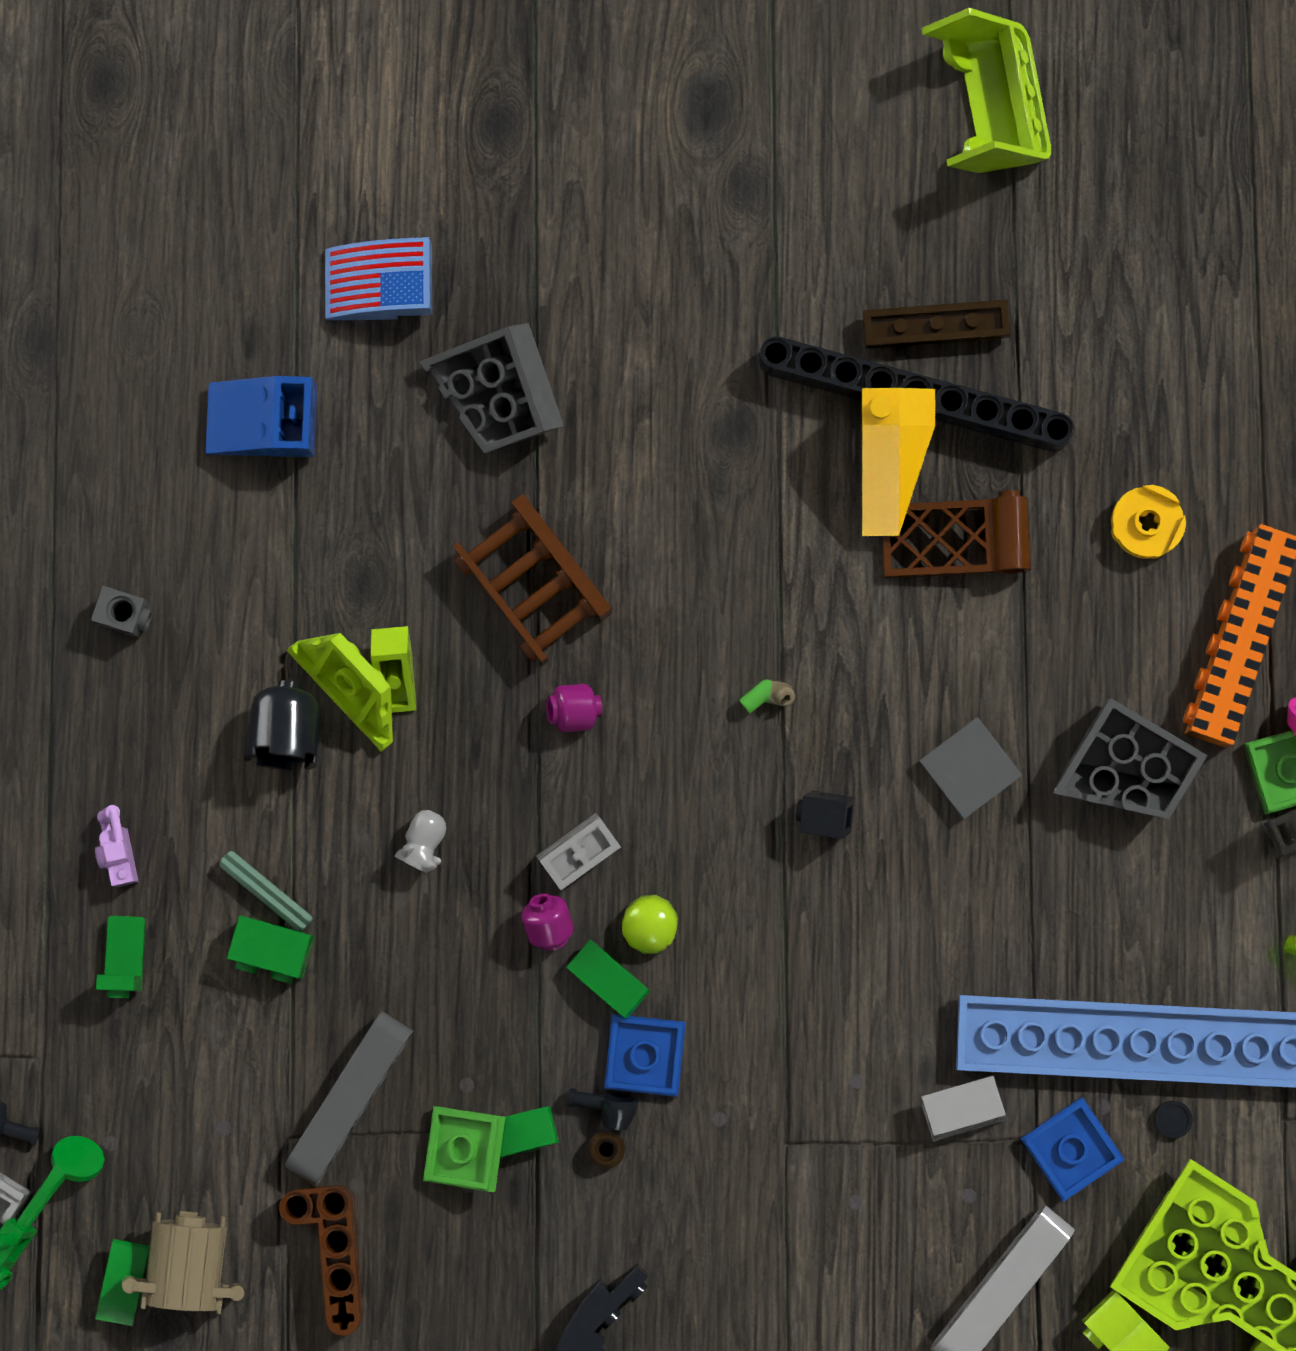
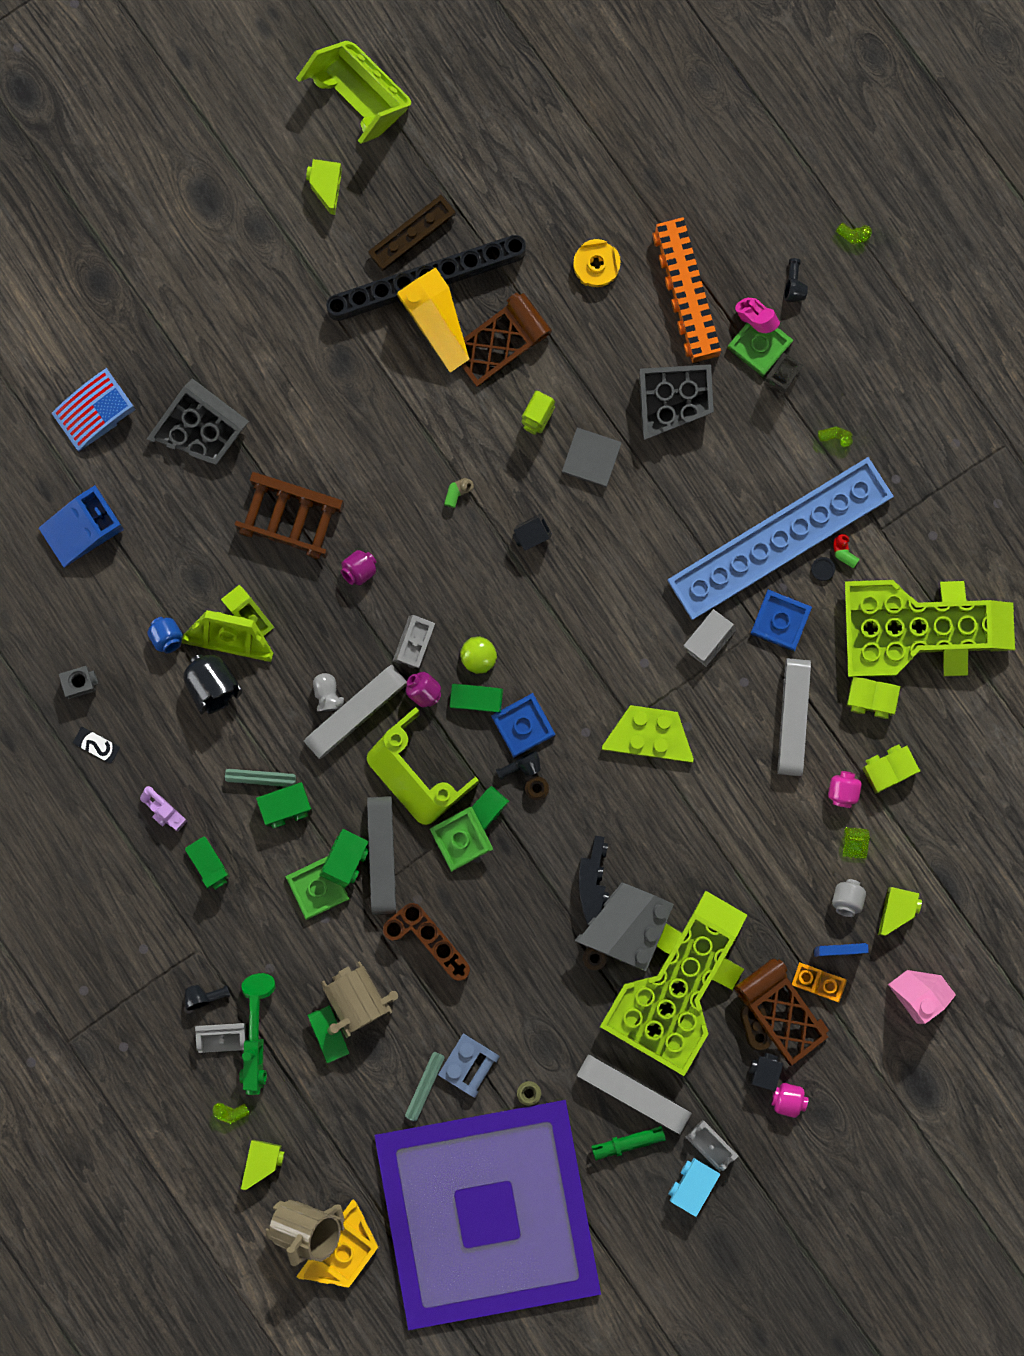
camera: 40 degrees left, 0 degrees up
none -> sticker [73,727,120,763]
none -> blue head [147,617,183,653]
none -> bright green tile [285,856,350,920]
none -> light grey beam [304,665,407,759]
none -> lime slope [306,159,342,215]
none -> green brick [319,829,369,888]
none -> lime windscreen [367,707,479,825]
none -> lime brick [521,391,556,435]
none -> lime wing [602,705,694,763]
none -> arm [833,534,859,569]

